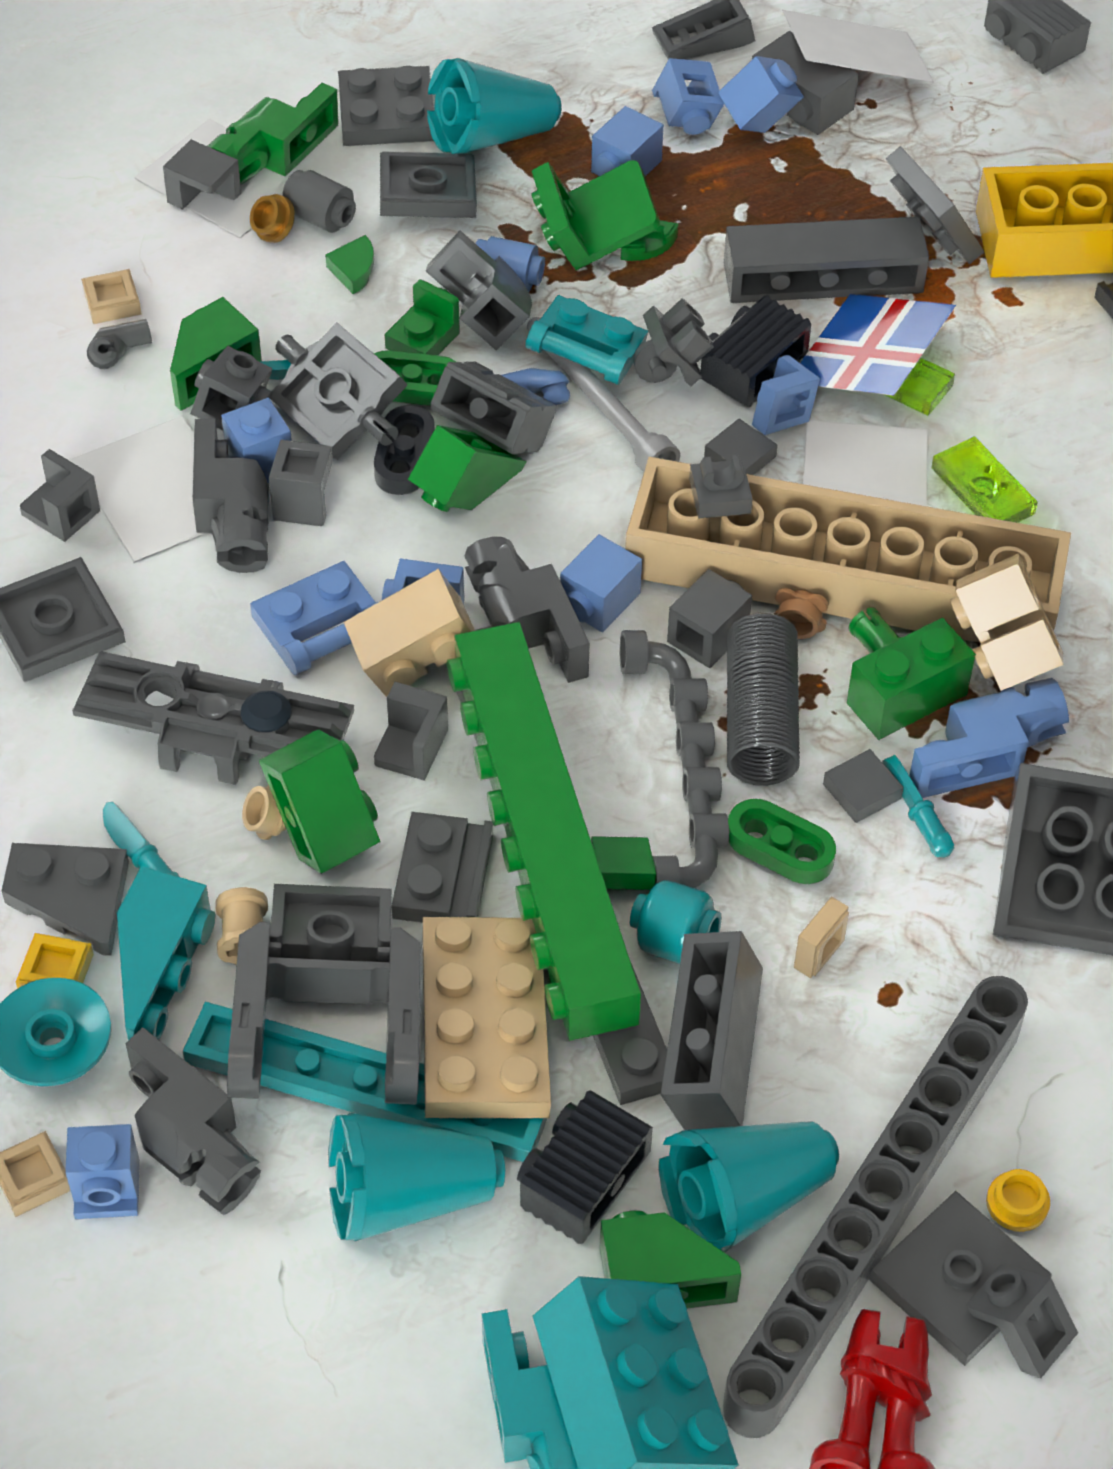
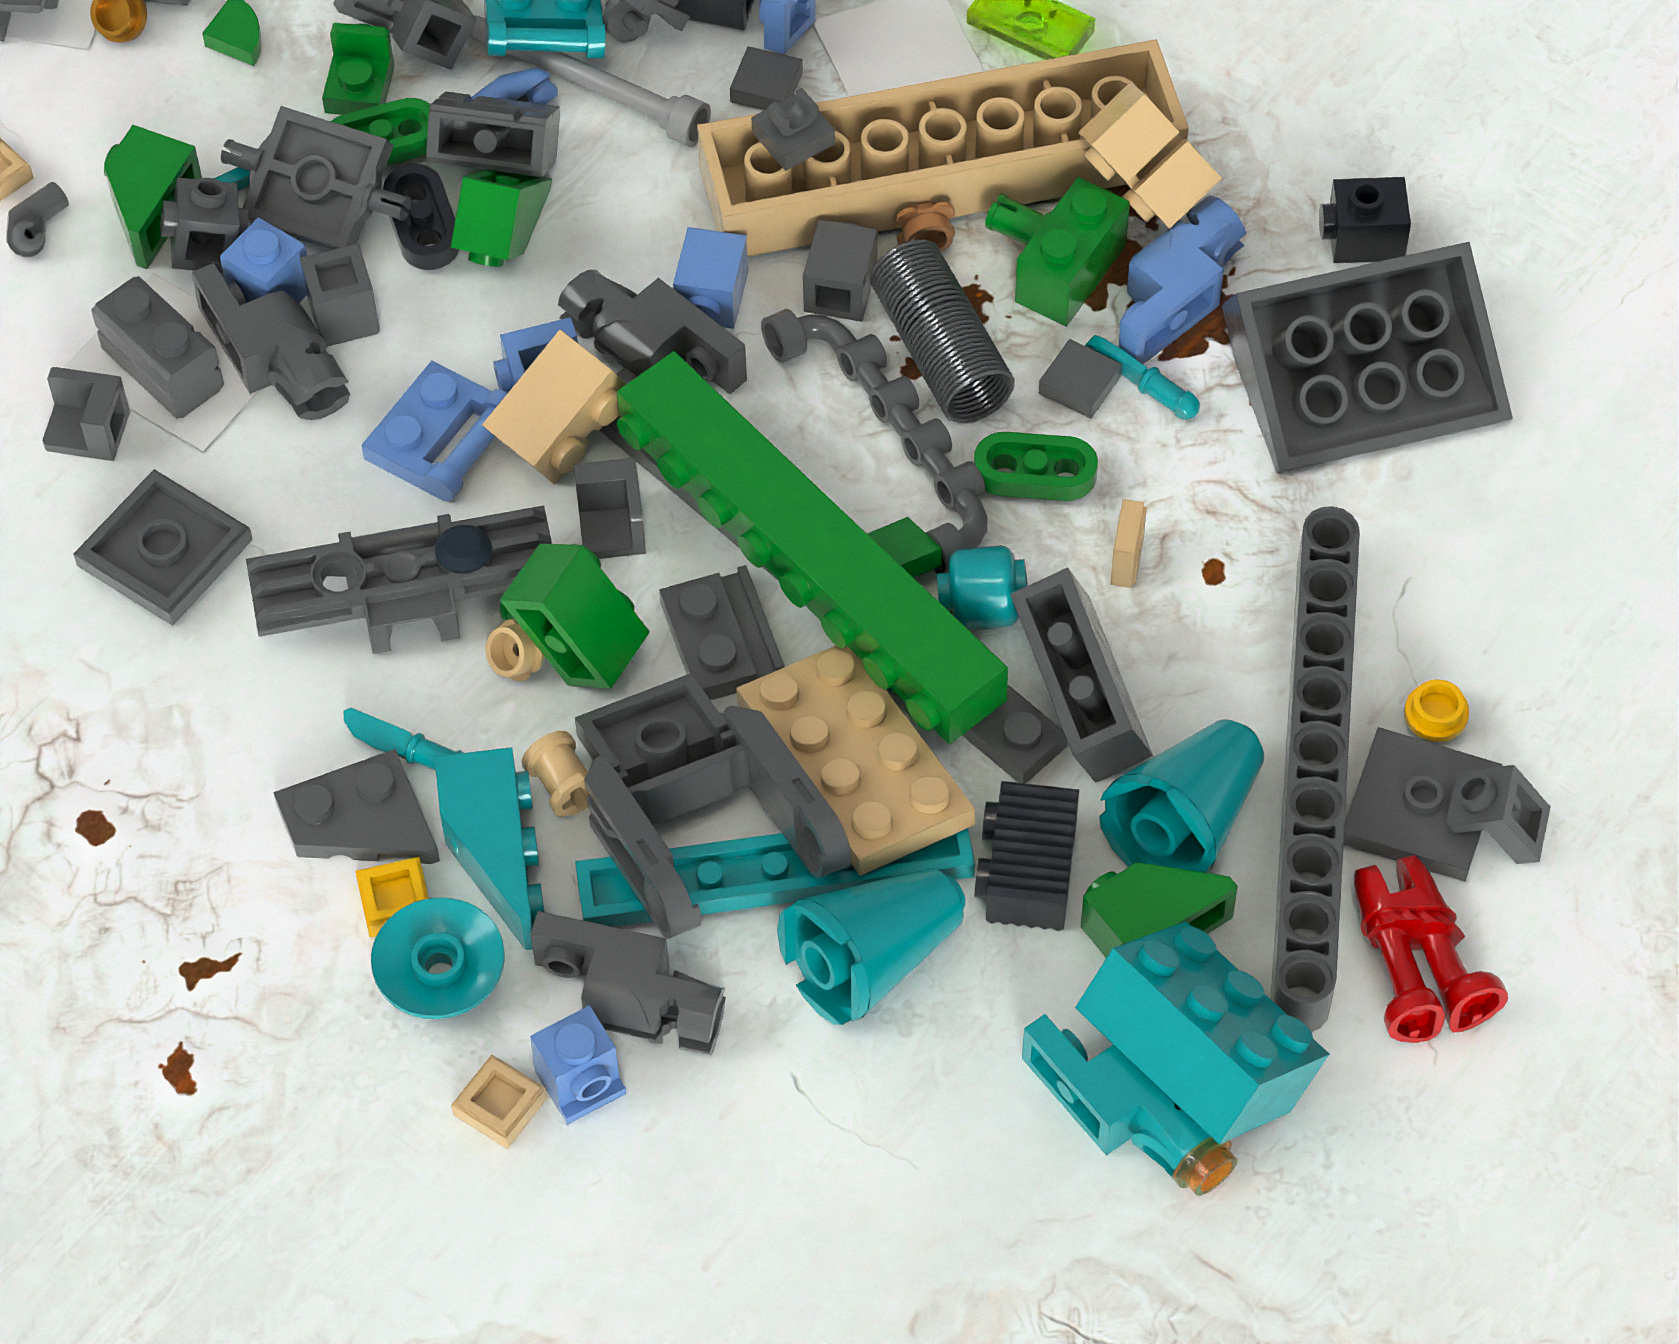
camera: 25 degrees left, 5 degrees up
none -> dark grey brick [91,276,224,419]

